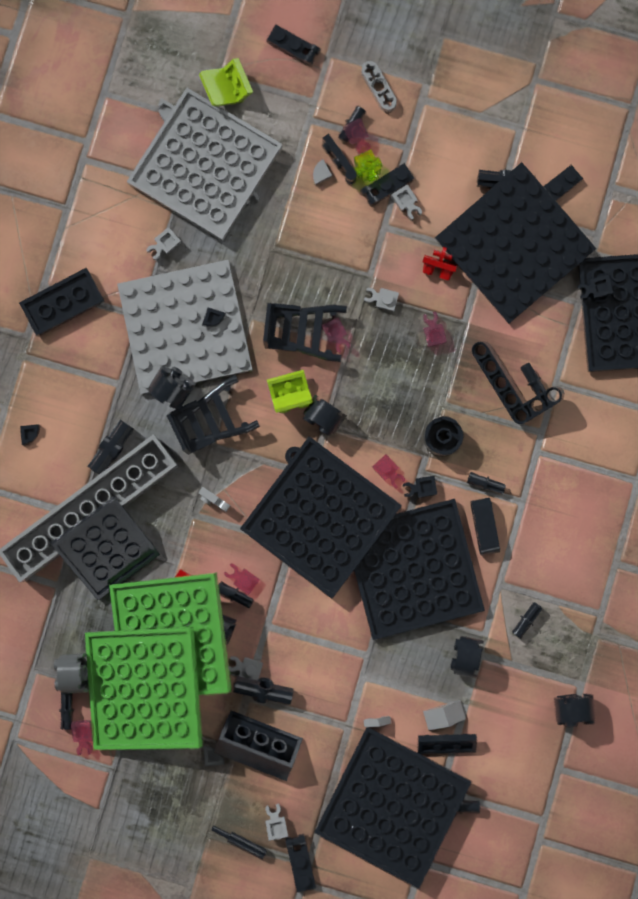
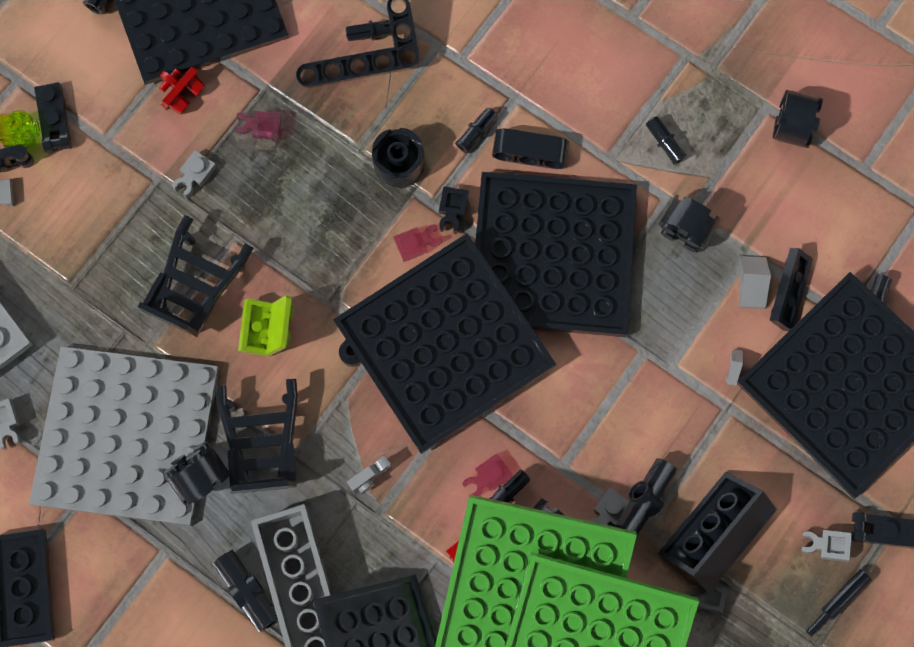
camera: 70 degrees left, 10 degrees down
black tile [202,307,226,327] -> none
black brick [302,394,347,436] -> none
clear pink plate [322,317,350,354] -> none
light grey plate [391,185,422,221] -> none

